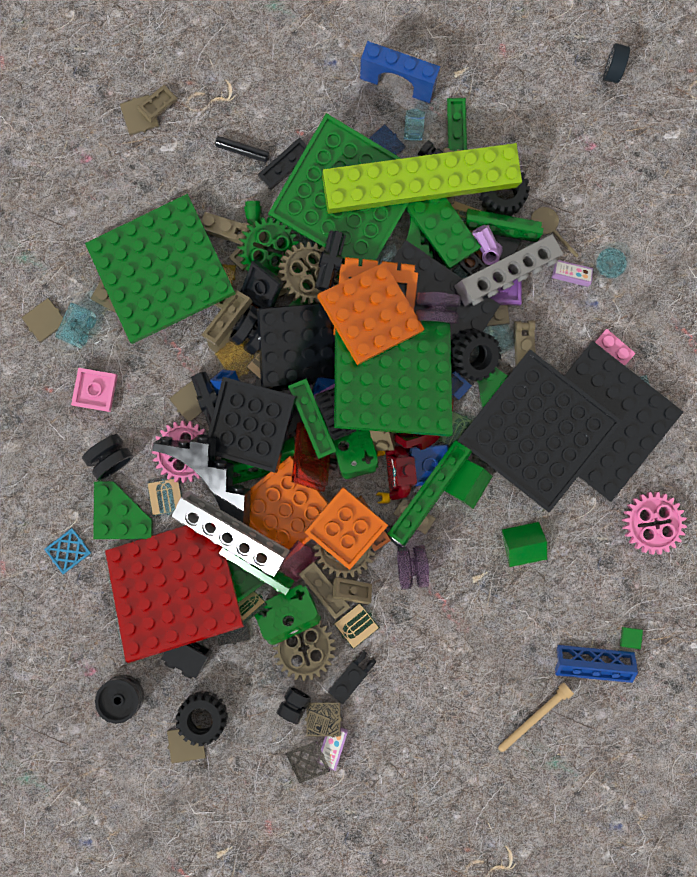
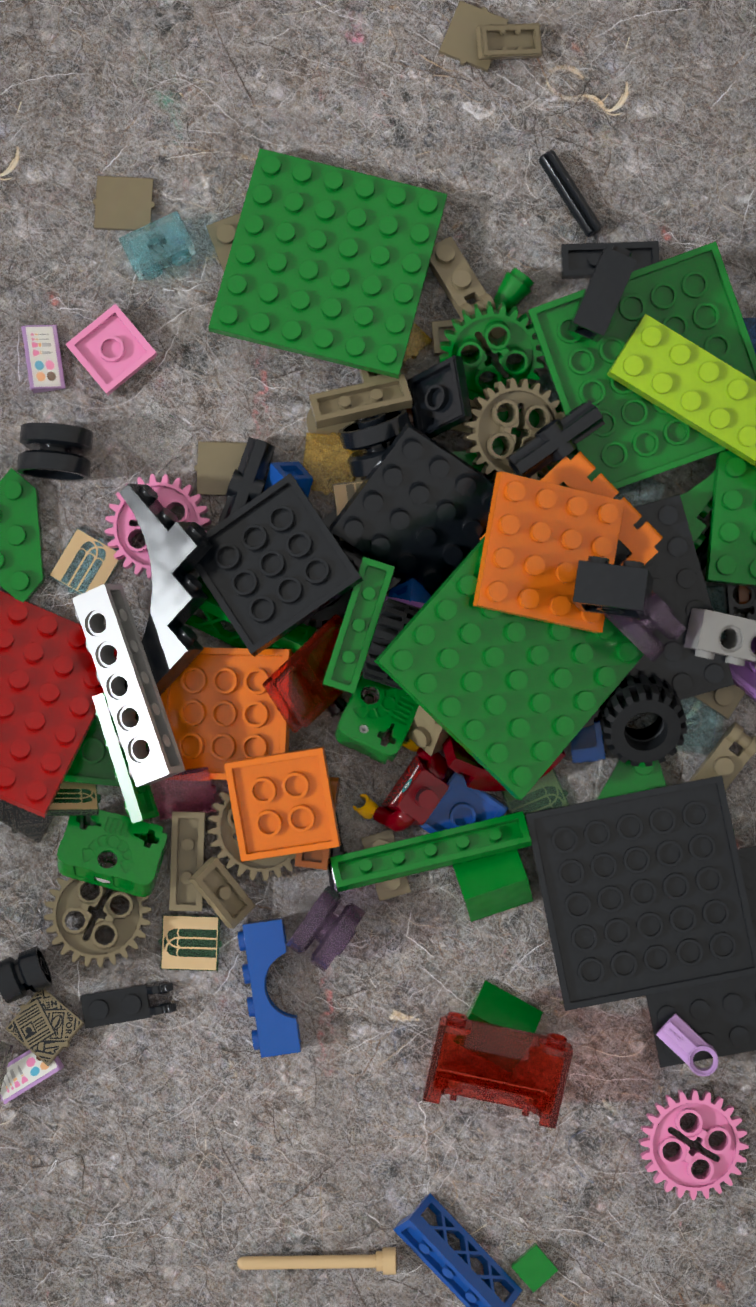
camera: 45 degrees right, 0 degrees up
none -> slope [21,325,66,394]
none -> blue arch [238,917,302,1058]
none -> clear red windscreen [422,1012,573,1129]
none -> black brick [568,245,637,343]
none -> black brick [573,556,654,620]
none -> lavender piece [656,1013,718,1076]

